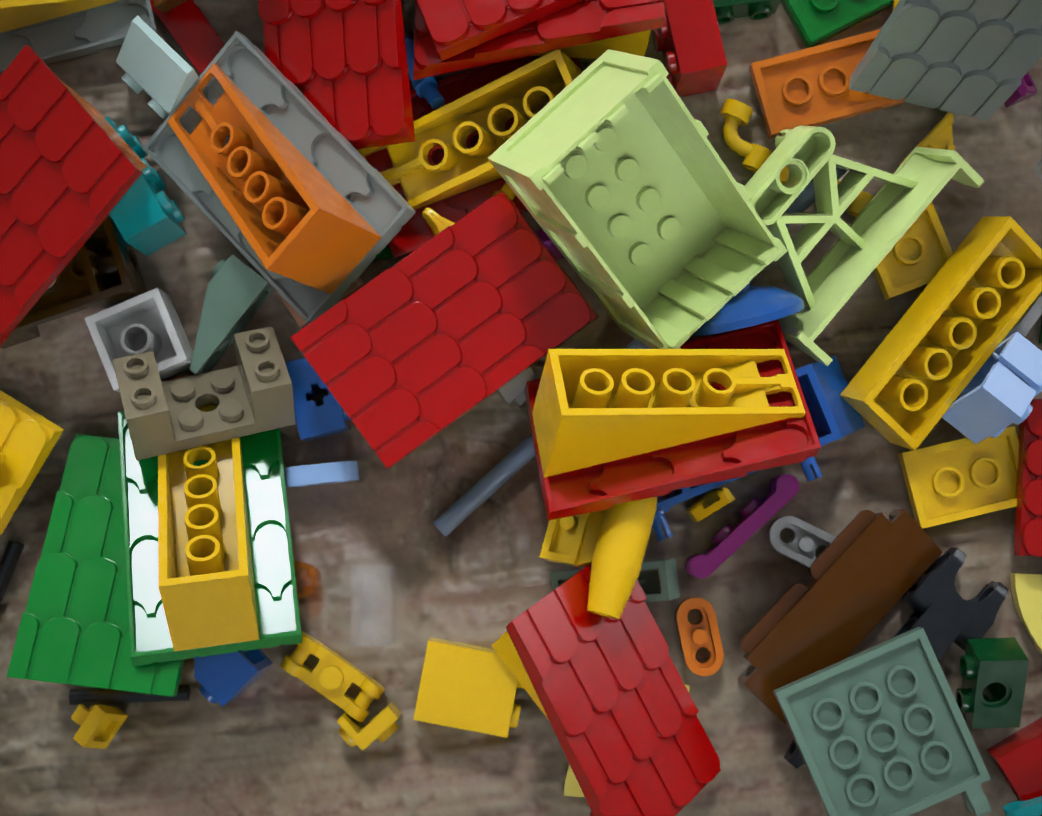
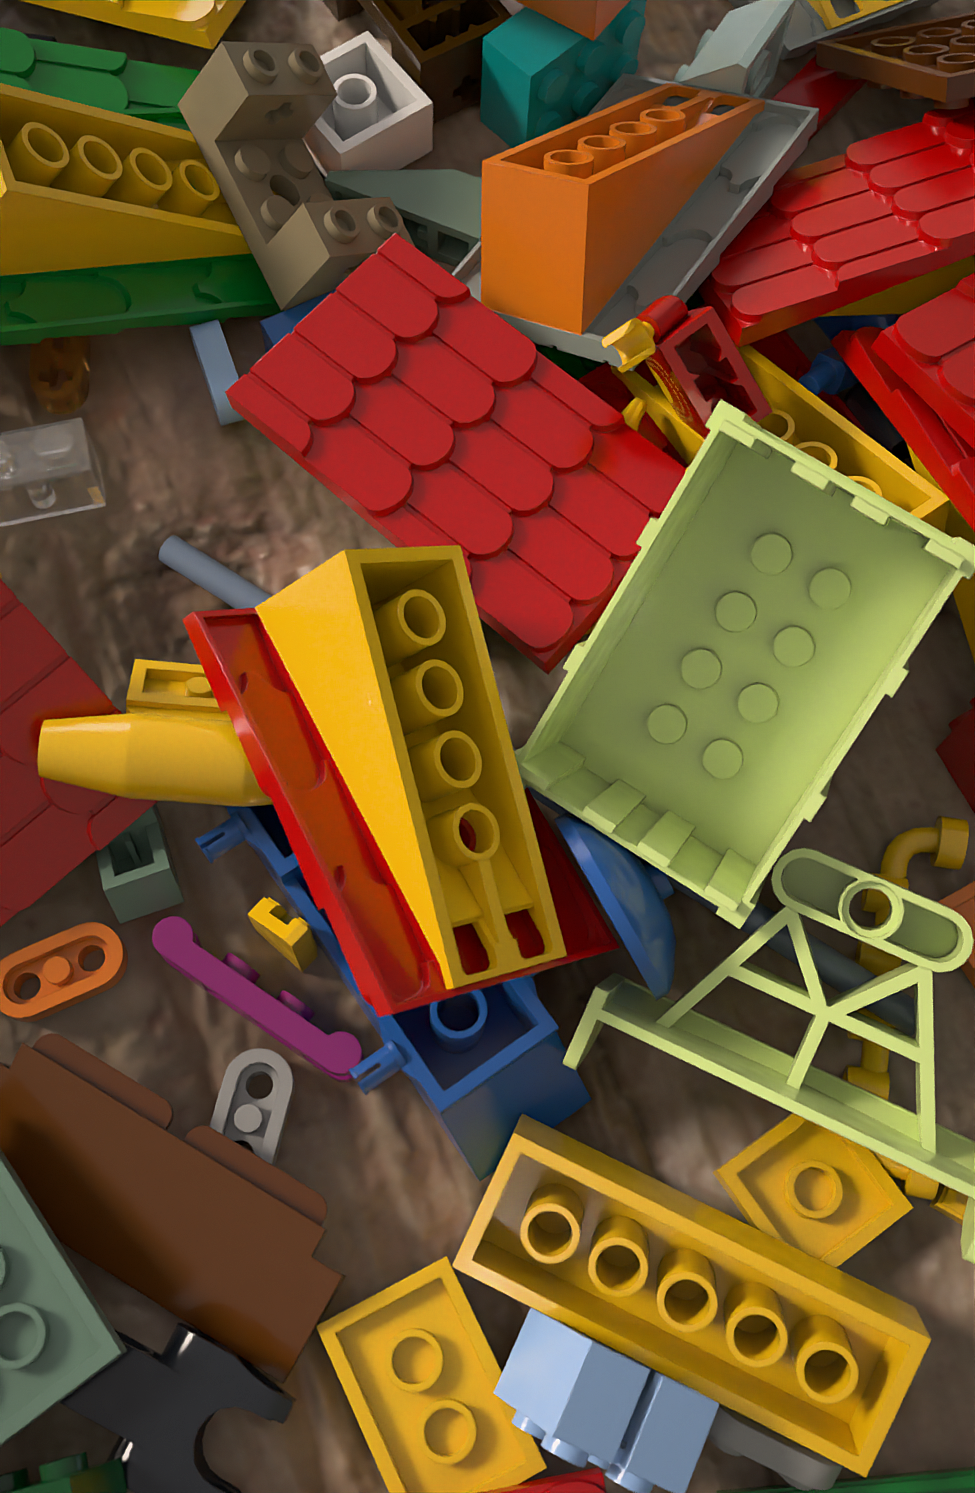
camera: 70 degrees right, 15 degrees down
none -> red torso [602,295,773,473]

